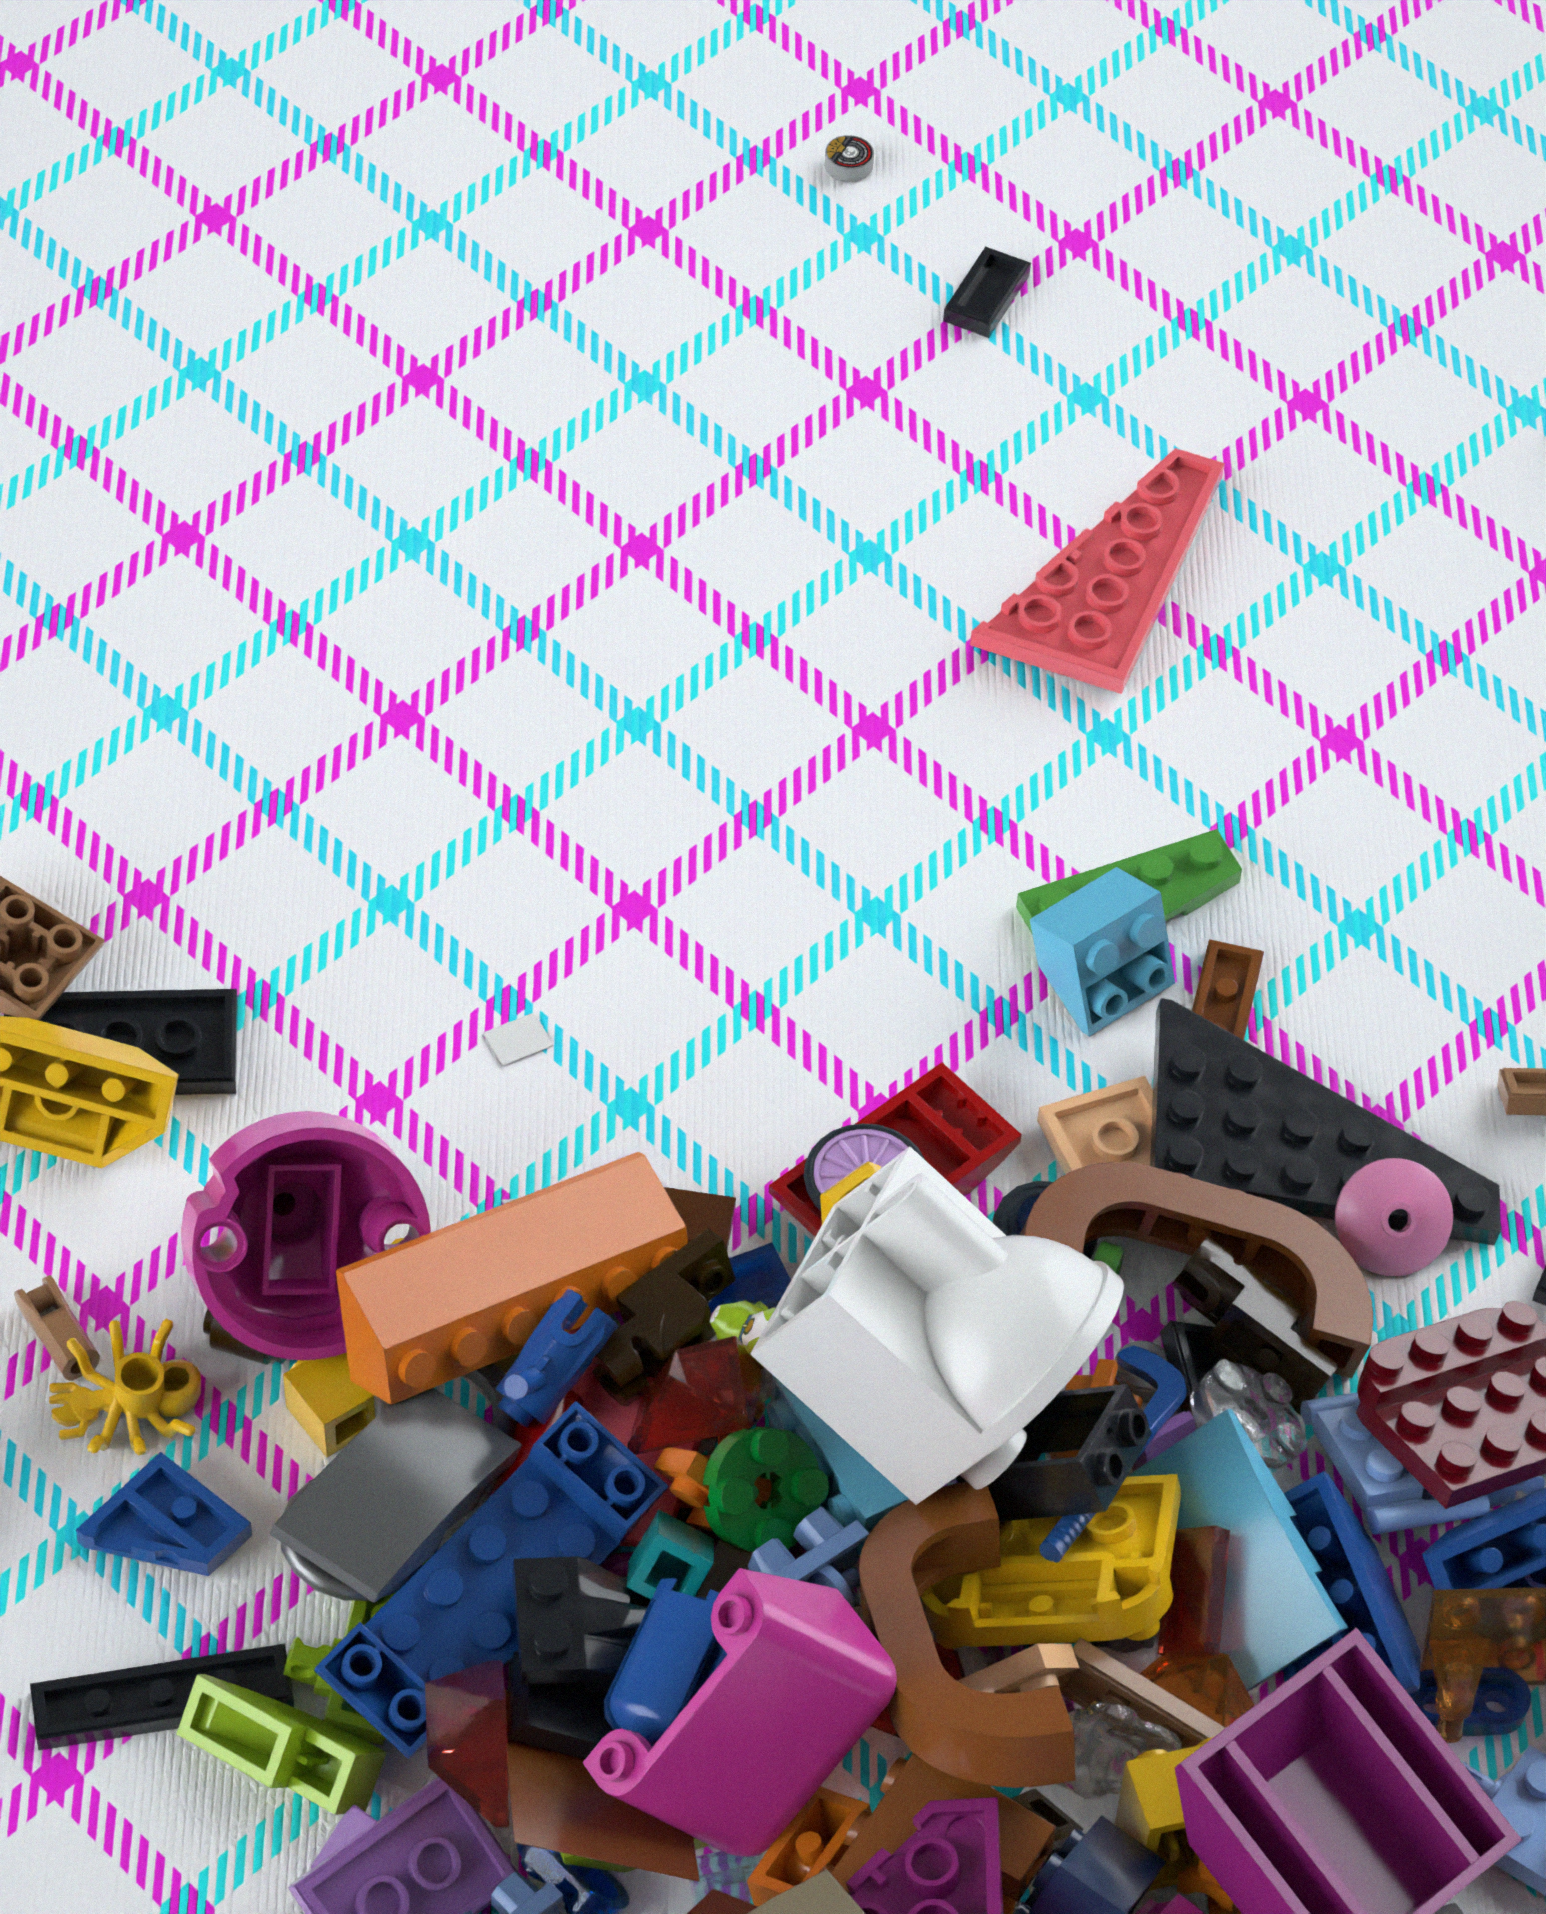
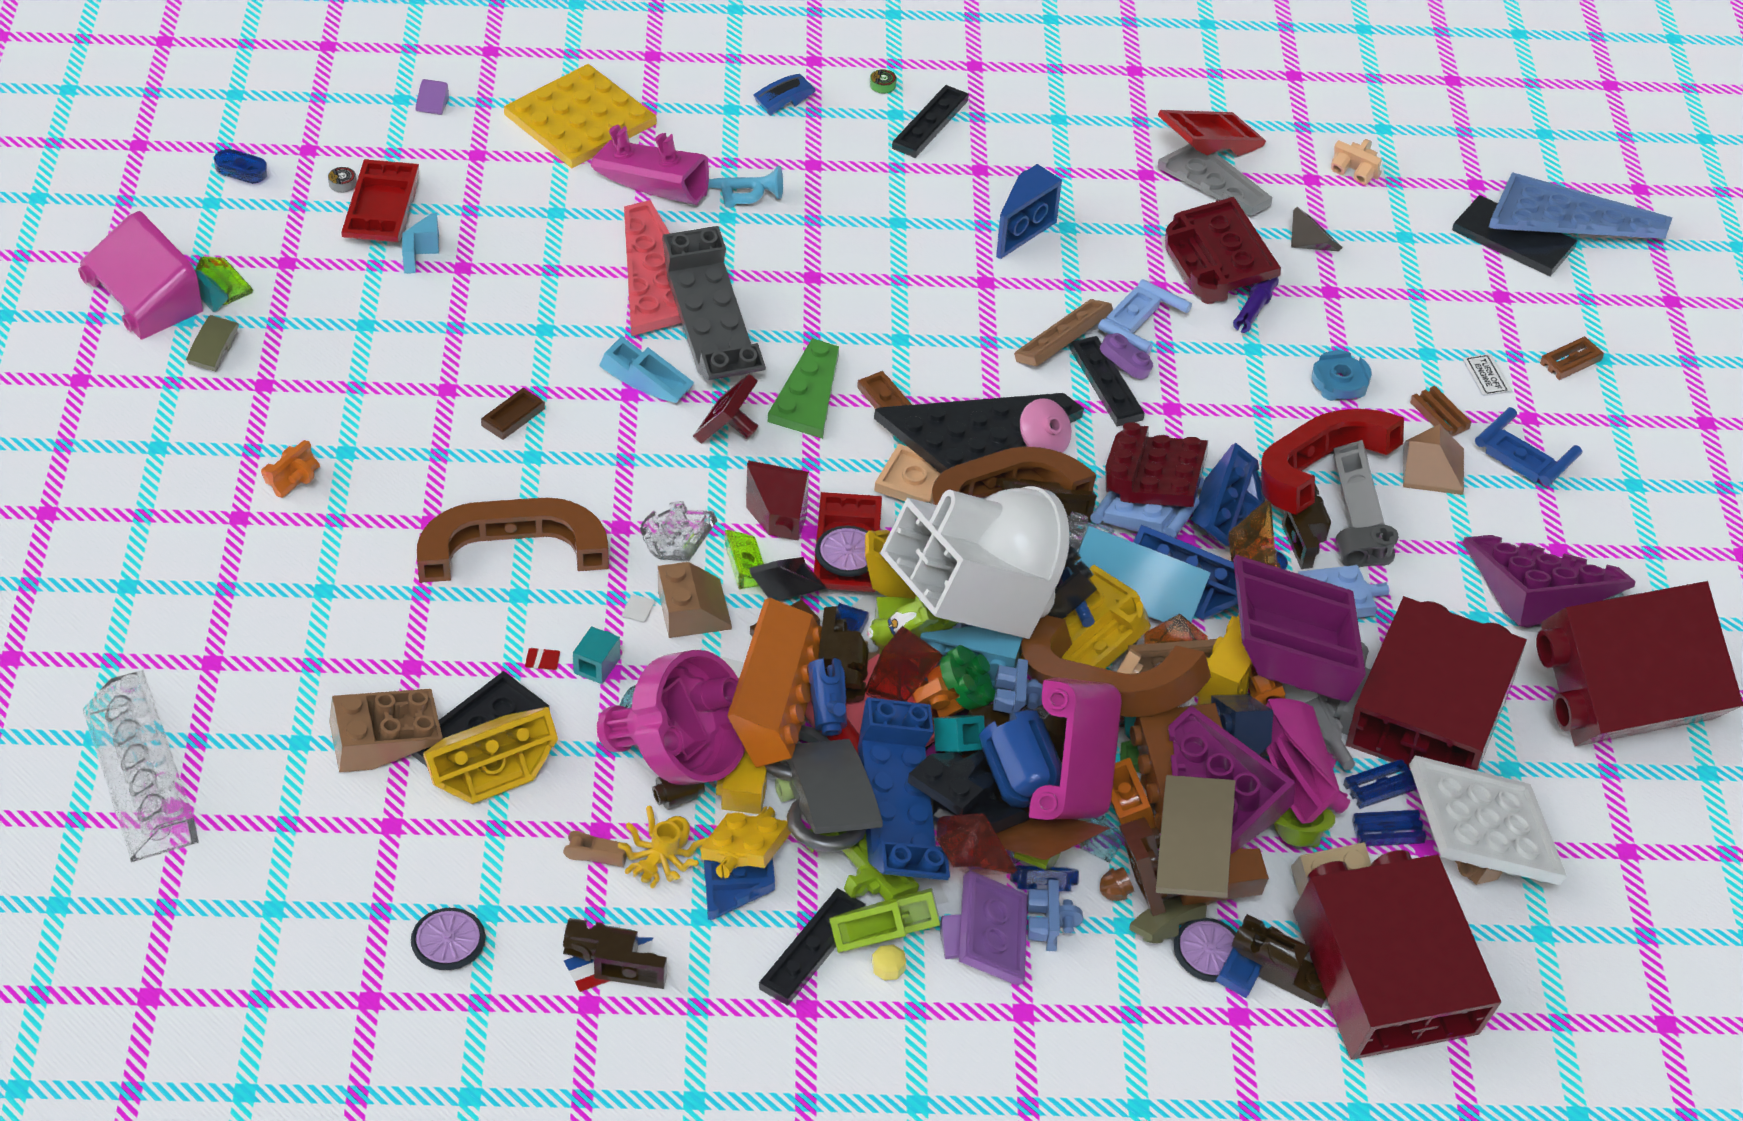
camera: 45 degrees left, 5 degrees down
black tile [943,246,1031,338] -> none
medium azure slope [1030,867,1175,1037] -> none
clear red tile [1157,1525,1230,1659] -> none
none -> dark pink windscreen [78,211,203,340]
none -> olive slope [186,315,239,372]
none -> clear neon green slope [195,256,253,305]
none -> teal slope [196,270,228,312]
none -> clear blue plate [214,149,268,184]
none -> orange hips [261,440,320,498]
none -> red slope [341,159,419,242]
none -> medium azure slope [402,213,439,274]
none -> medium lavender slope [415,79,449,115]
none -> dark orange arch [417,498,609,583]
none -> reddish brown tile [481,388,545,440]
none -> yellow plate [504,63,657,168]
none -> red sticker [525,648,560,670]
none -> teal brick [573,626,621,684]
none -> dark pink piece [591,125,709,206]
none -> medium azure slope [599,336,695,403]
none -> clear slope [640,501,717,561]
none -> medium nougat slope [658,562,732,638]
none -> dark grey slope [662,226,766,380]
none -> dark red tile [693,373,759,444]
none -> yellow plate [700,806,791,878]
none -> medium azure piece [708,166,783,208]
none -> clear neon green slope [725,530,764,590]
none -> dark red slope [746,460,809,541]
none -> black slope [749,557,827,601]
none -> light yellow tile [872,944,906,981]

